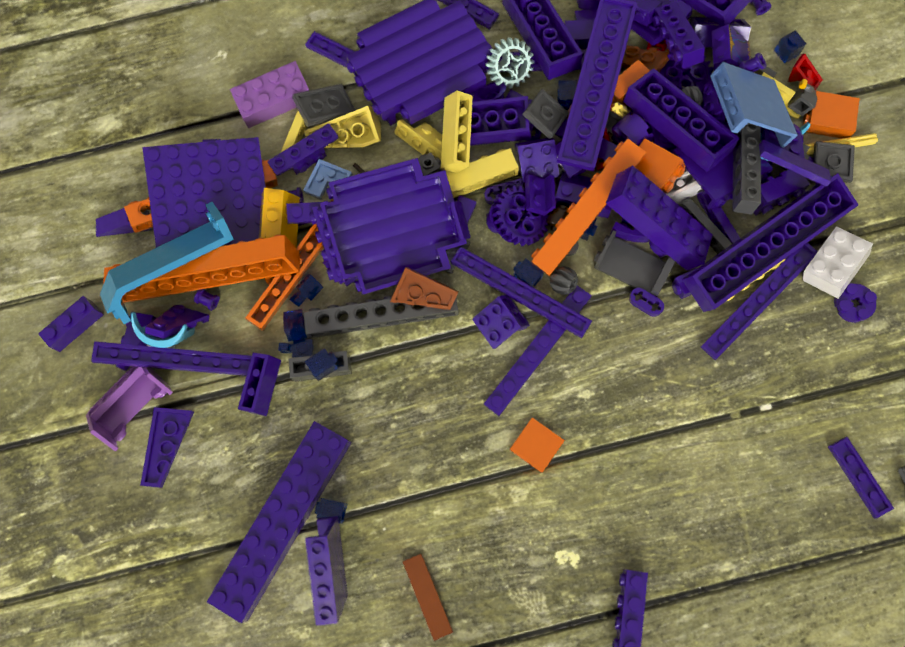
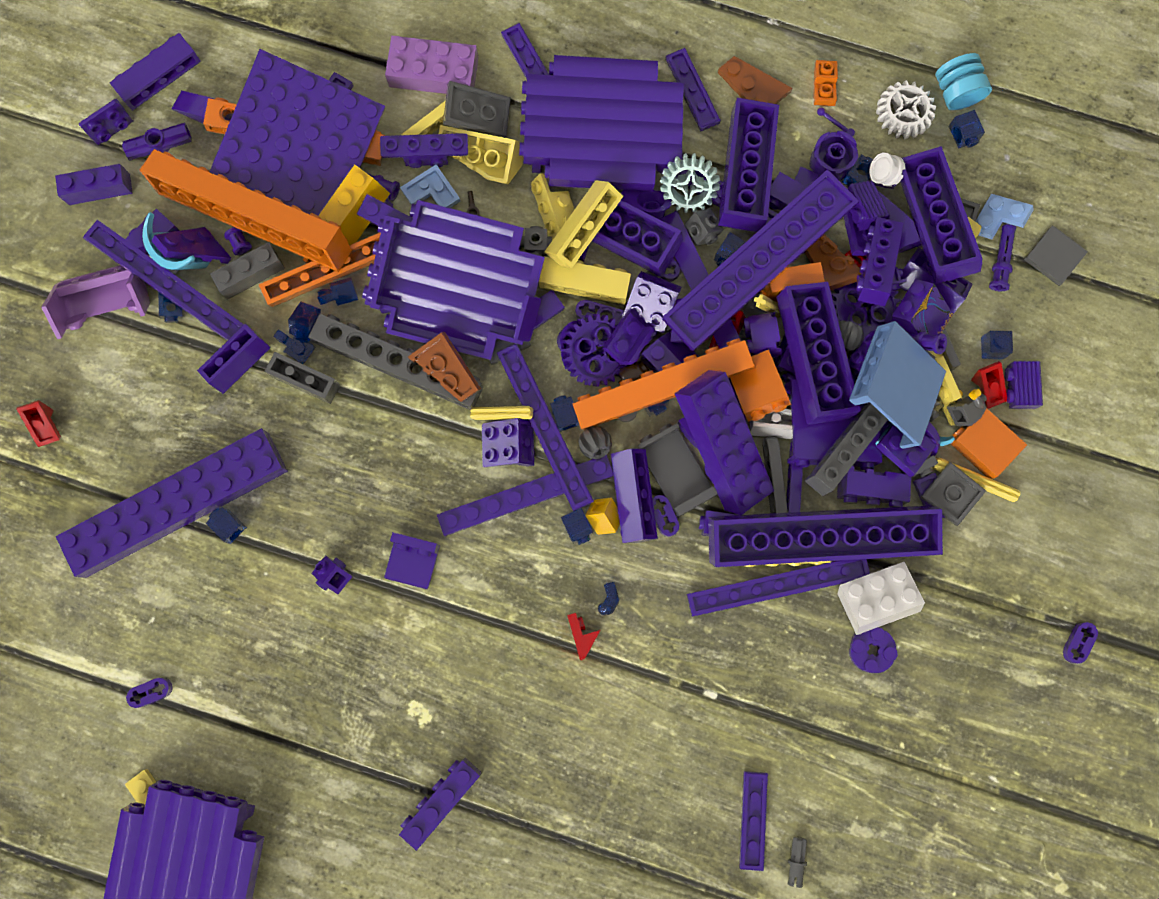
camera: 25 degrees right, 5 degrees up
dark azure panel [100,202,234,324] -> none
dark purple wing [140,407,194,488] -> none
clear blue brick [304,348,338,381] -> none
dark purple panel [305,516,348,626] -> none
dark orange tile [403,553,453,641] -> none
orange tile [510,417,565,473] -> none
dark grey tile [522,89,569,139] -> none
dark purple tile [759,140,831,186] -> none
none -> red slope [16,400,61,447]
none -> dark purple bracket [79,98,133,145]
none -> dark purple brick [109,33,201,111]
none -> dark purple piece [122,122,192,161]
none -> clear blue brick [158,292,183,323]
none -> dark grey brick [210,242,285,300]
none -> dark purple brick [311,555,353,594]
none -> dark purple bracket [384,532,440,589]
none -> light yellow axle [470,406,533,420]
none -> clear blue brick [561,508,593,545]
none -> red slope [567,613,601,660]
none -> yellow panel [585,497,620,535]
none -> clear blue arm [598,582,619,615]
none -> dark purple brick [611,448,658,543]
none -> dark grey brick [684,208,724,246]
none -> dark purple brick [1004,361,1043,409]

